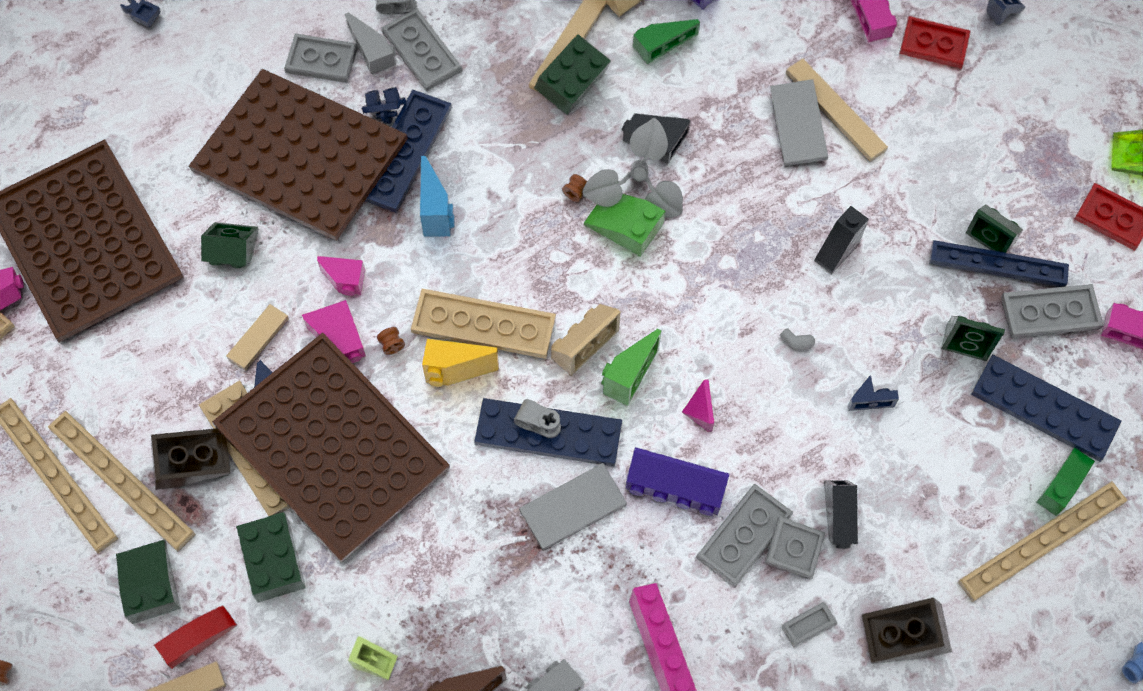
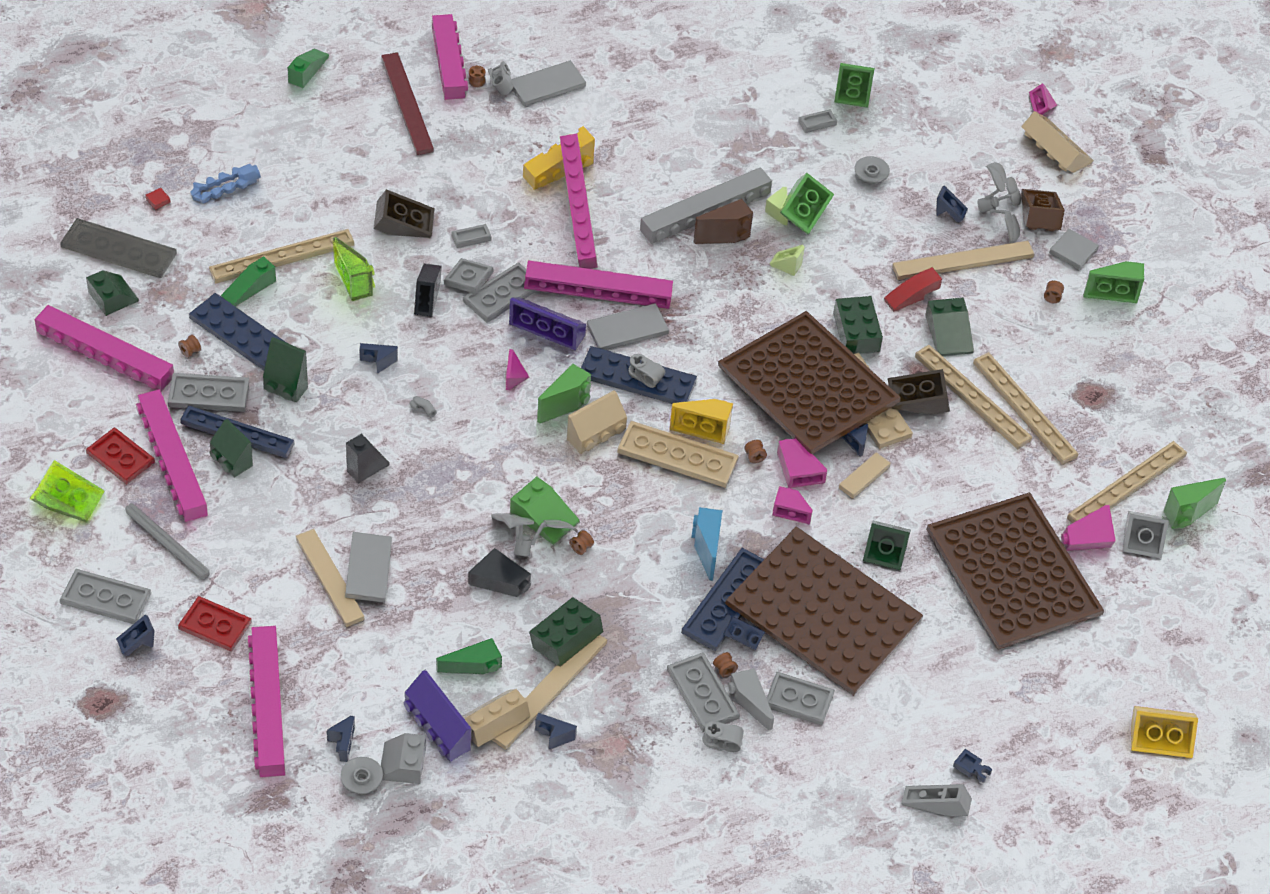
camera: 175 degrees left, 15 degrees down
none -> light grey tile [60,569,151,624]
none -> light grey axle [125,503,210,579]
none -> dark pink brick [136,389,208,522]
none -> dark orange wheel [178,334,201,358]
none -> clear neon green slope [333,237,375,301]
none -> dark pink brick [524,260,673,309]
none -> dark orange wheel [713,652,738,678]

